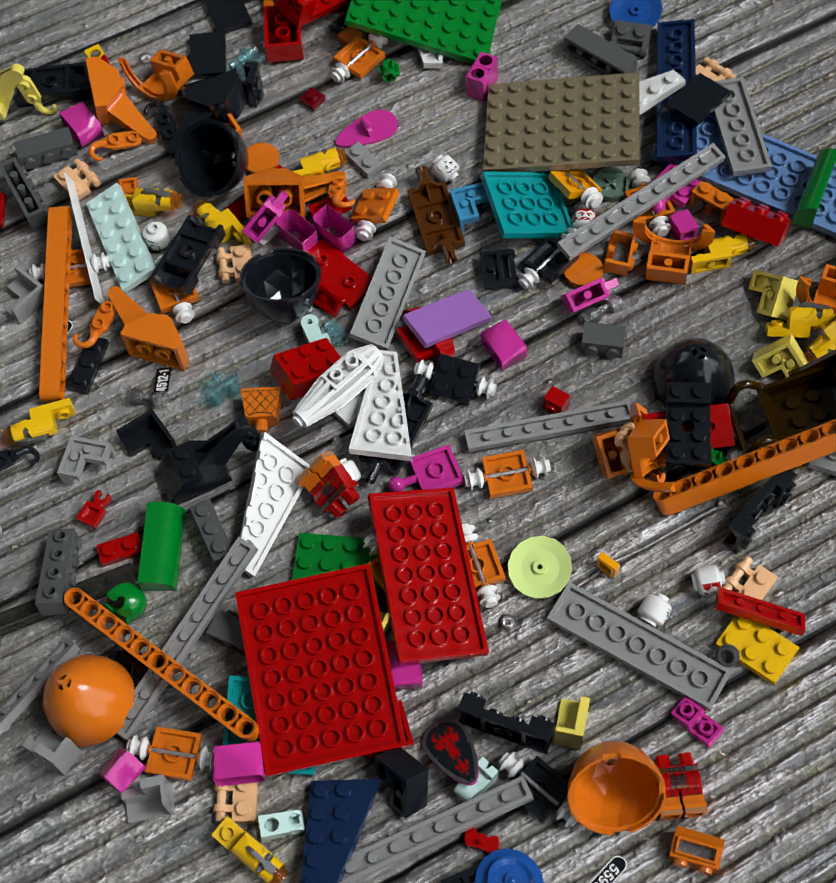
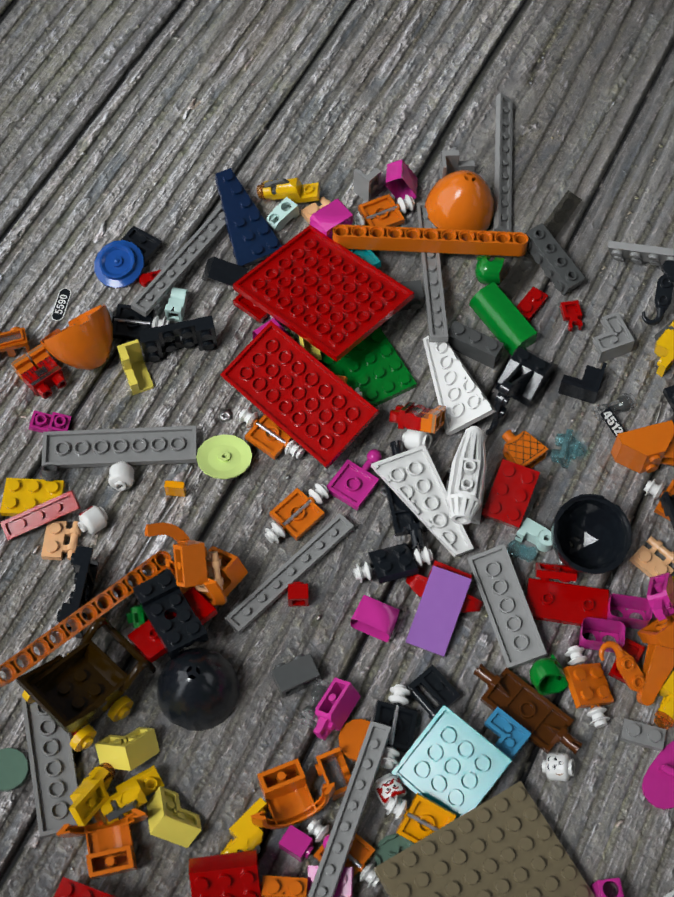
camera: 140 degrees right, 0 degrees up
shield [423,719,479,786] -> none
none -> green helmet [530,654,568,695]

